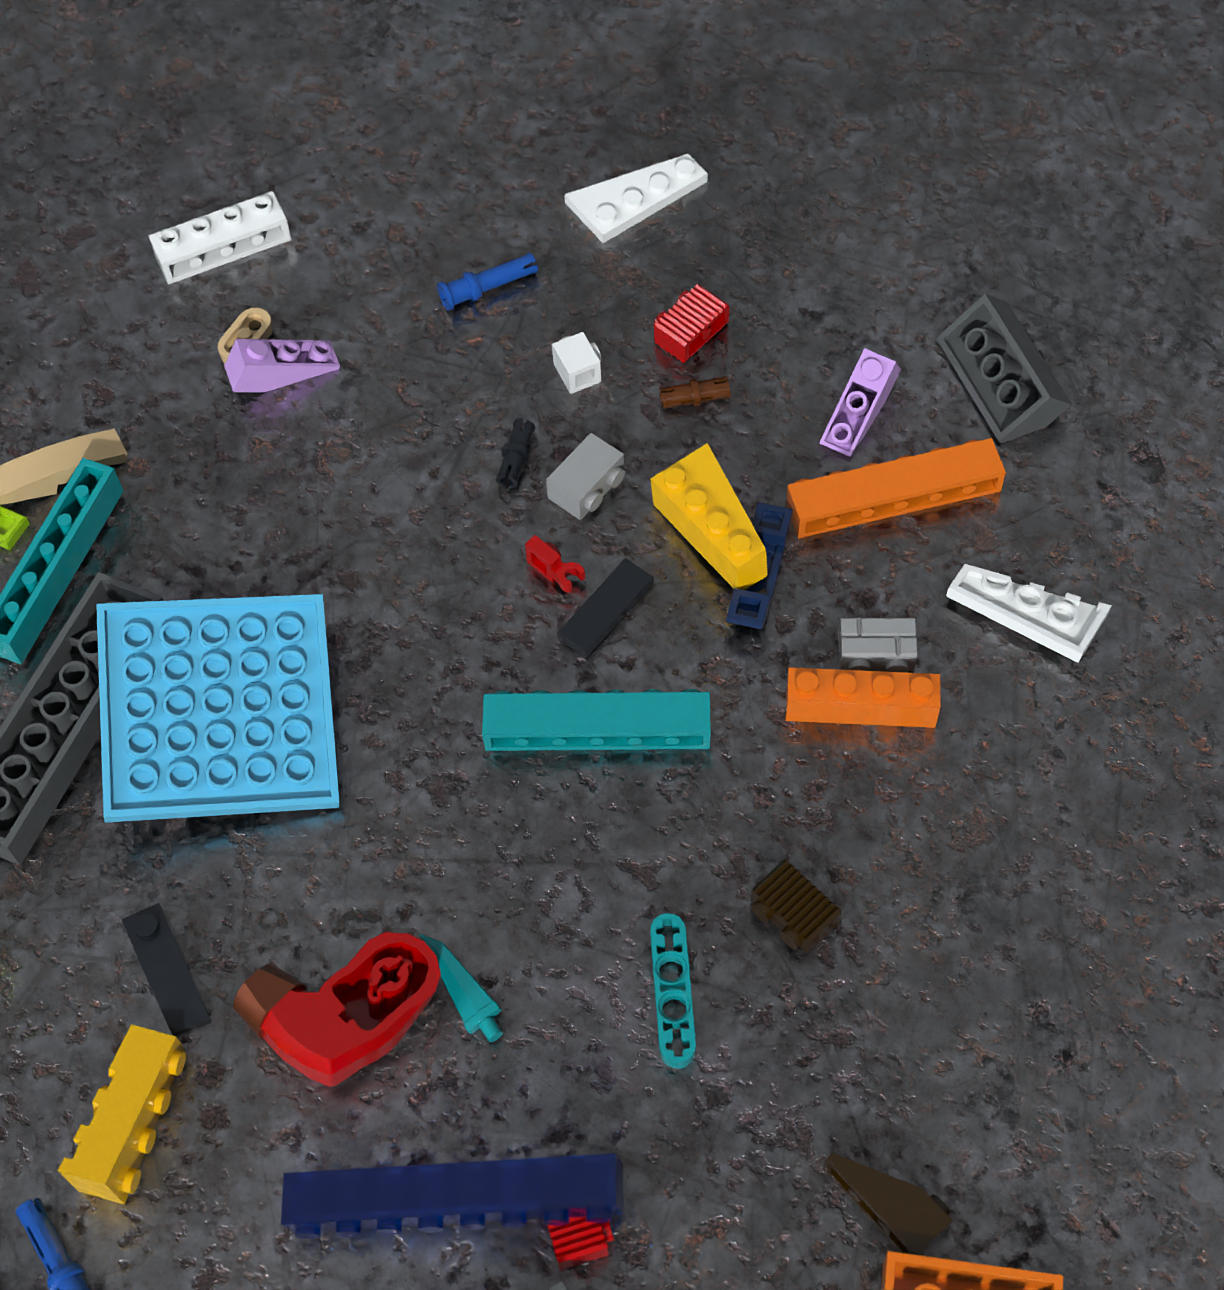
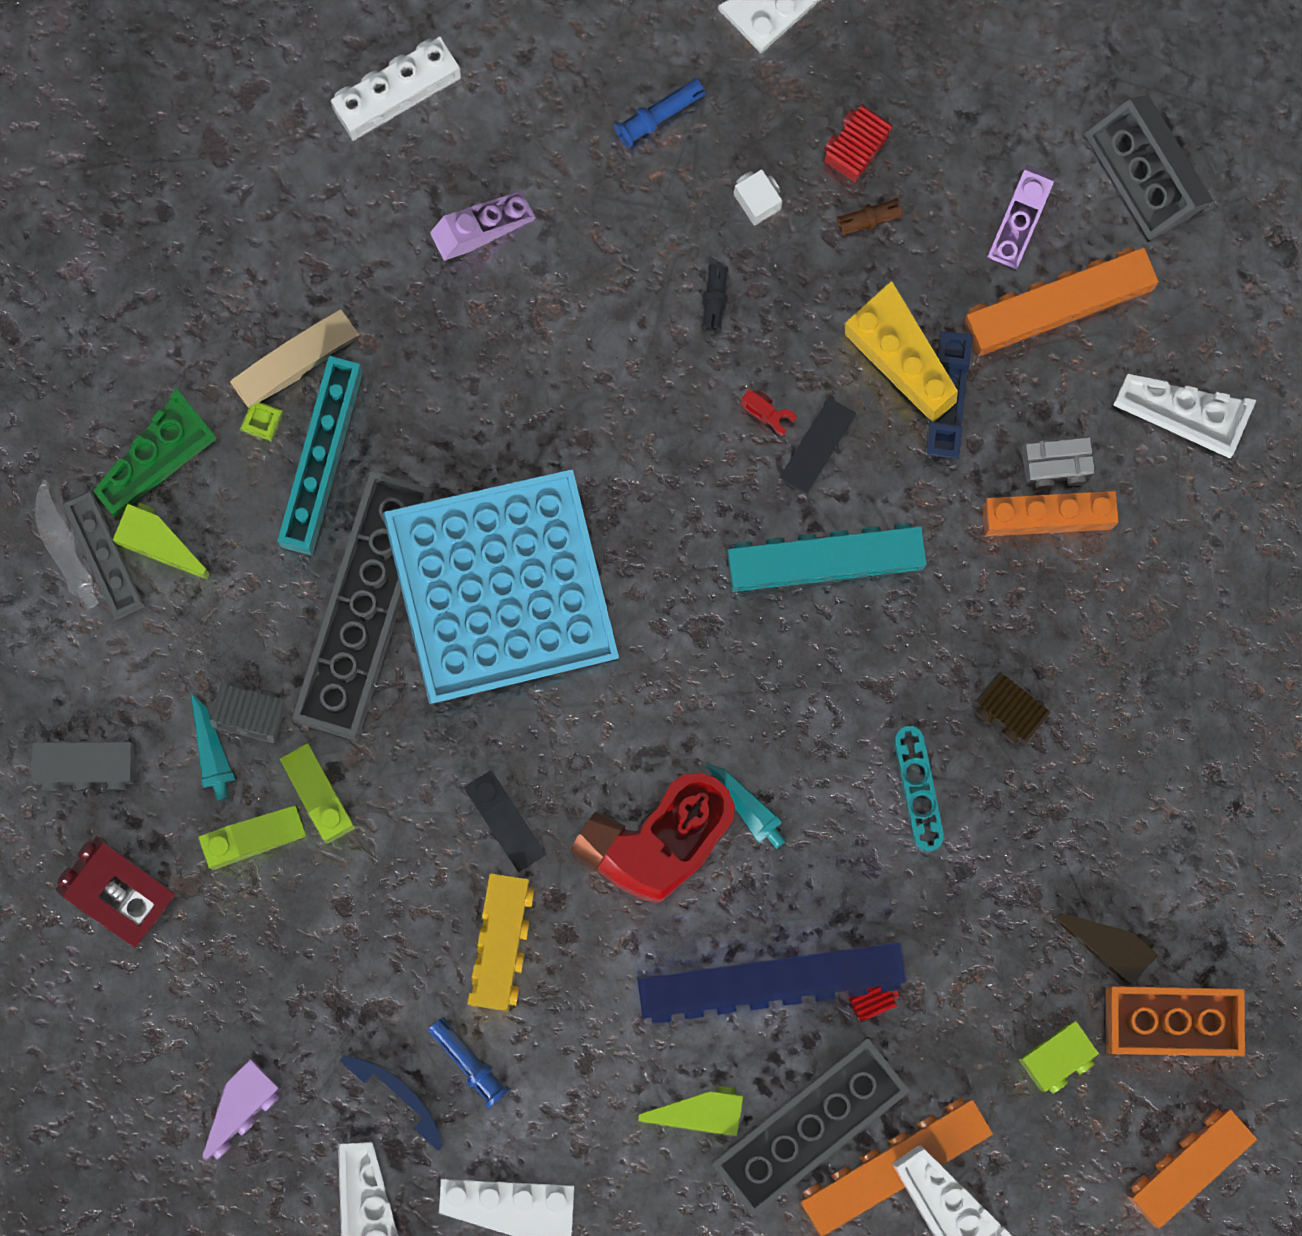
camera: 15 degrees left, 20 degrees up
tan plate [218,308,273,363] -> none
light grey brick [546,433,625,520] -> none

